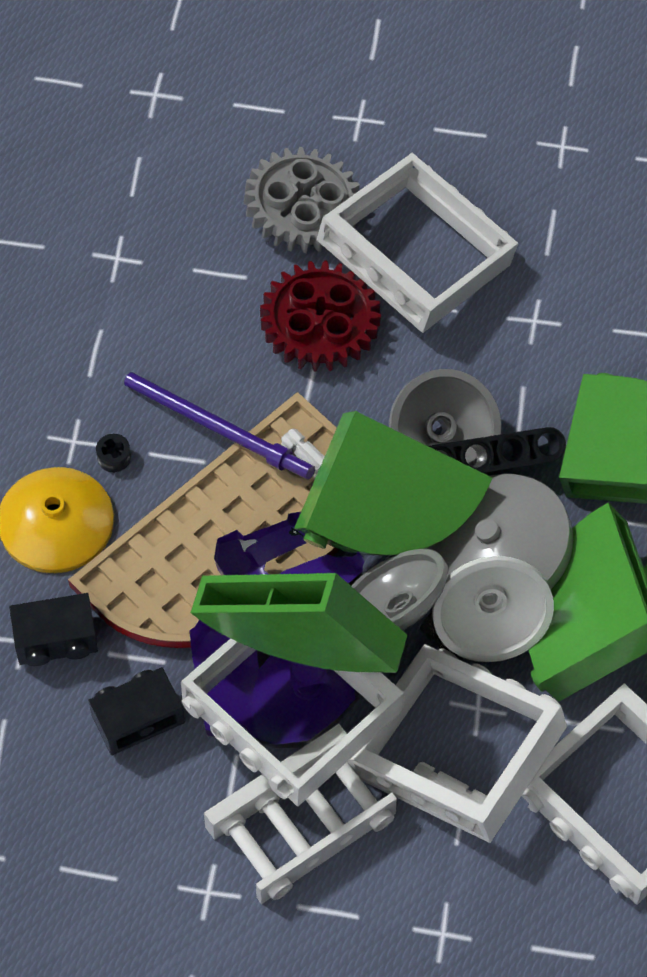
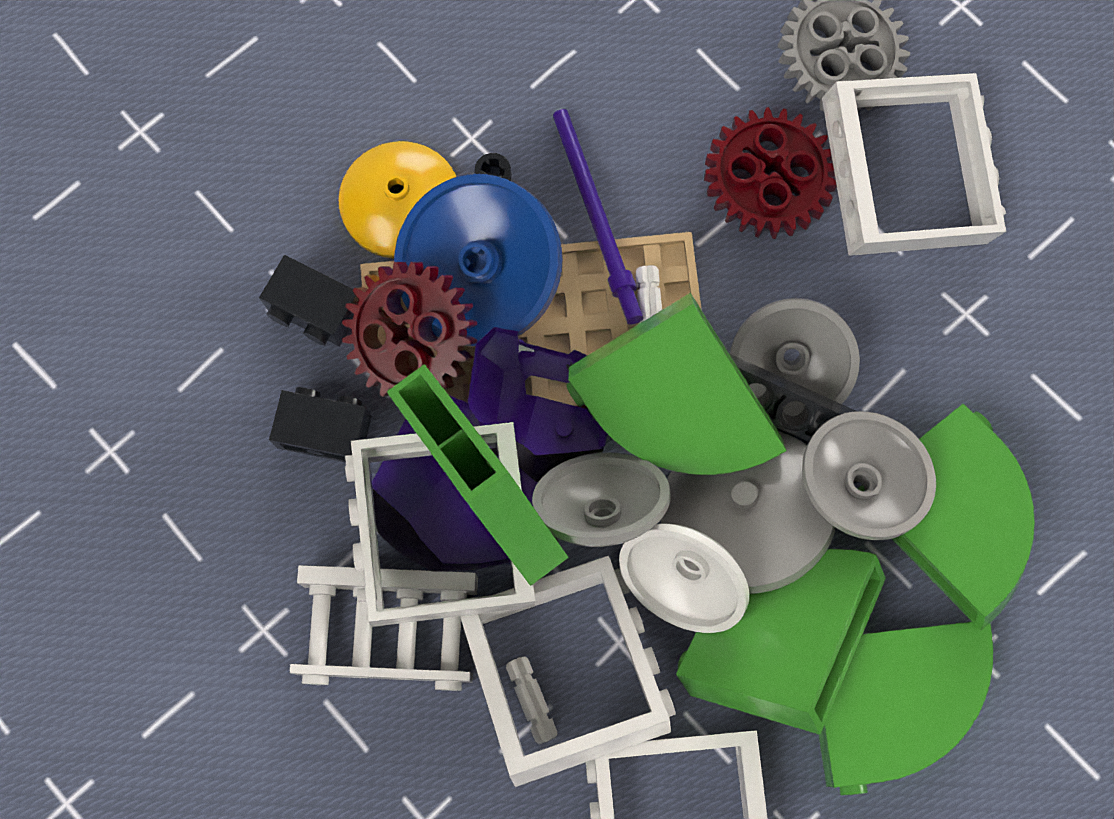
camera: 40 degrees right, 15 degrees up
none -> dark red gear [342,262,478,397]
none -> blue dish [394,174,562,347]
none -> light grey dish [802,411,936,540]

